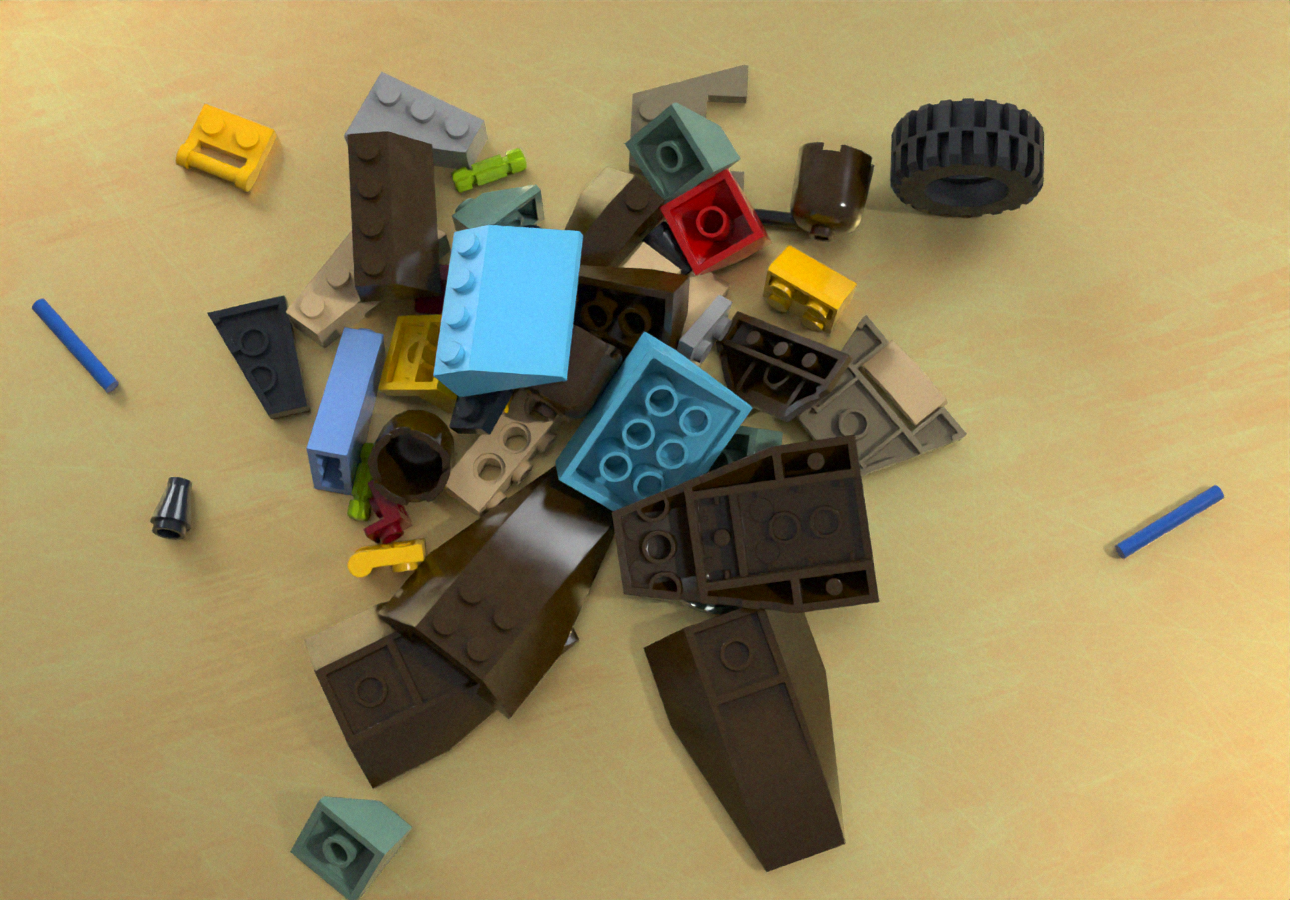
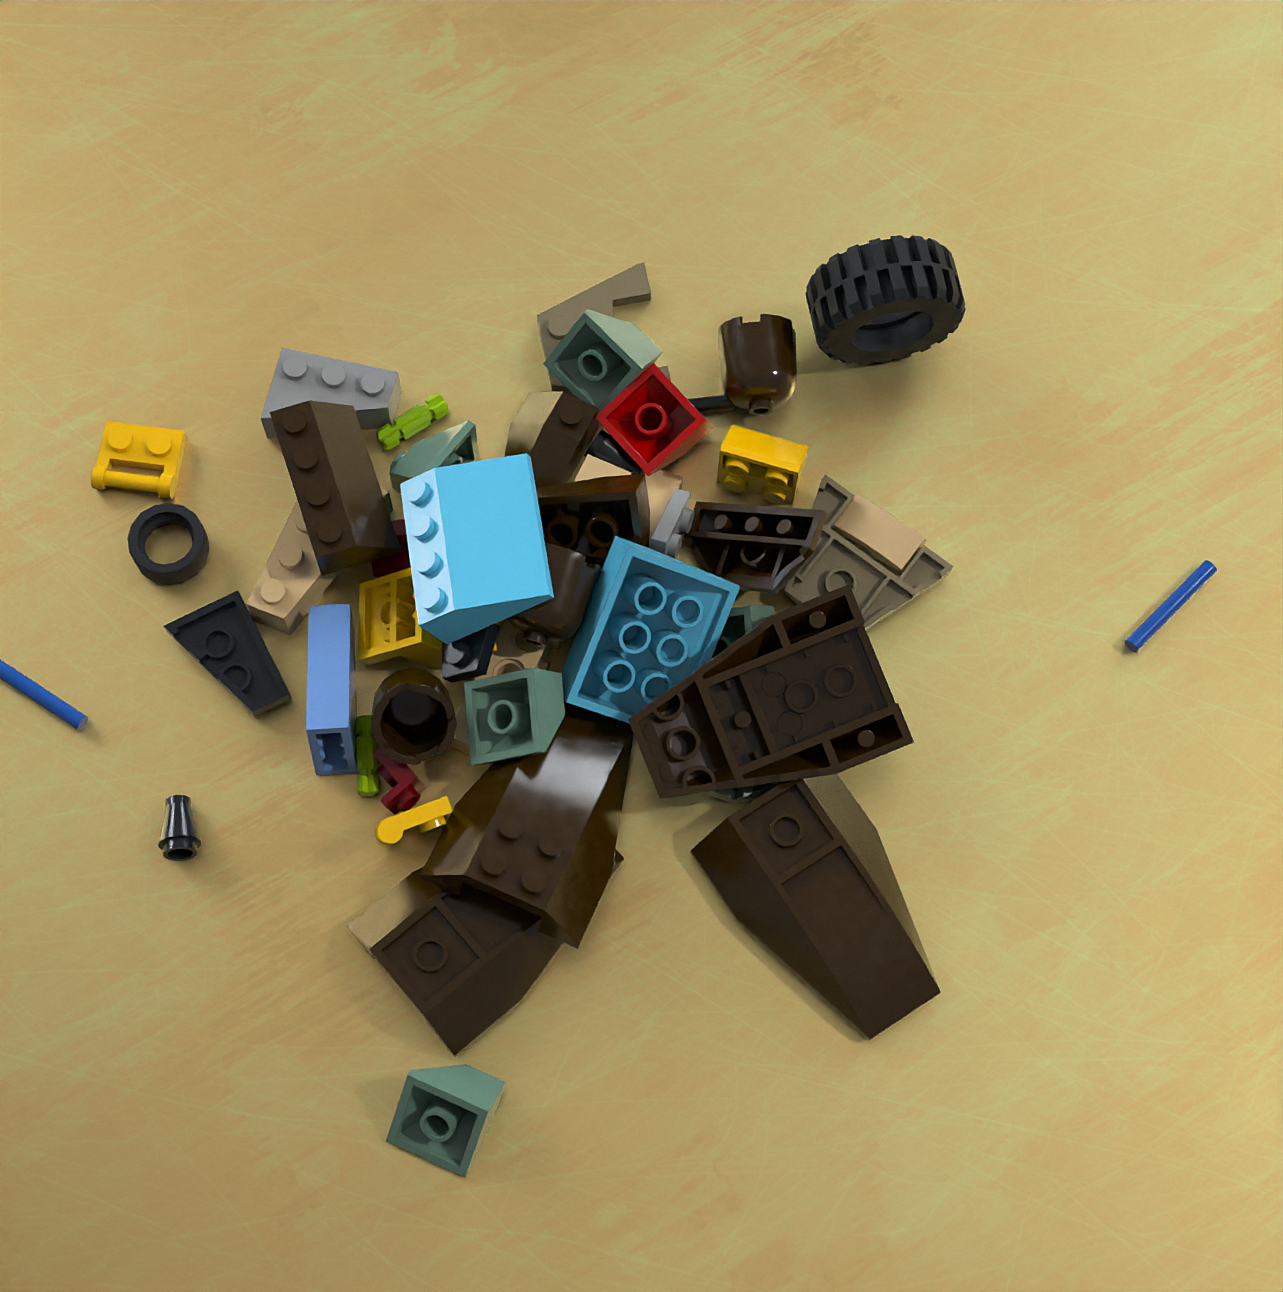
camera: 15 degrees left, 5 degrees down
none -> black tyre [127,503,210,585]
none -> sand green slope [464,667,565,766]

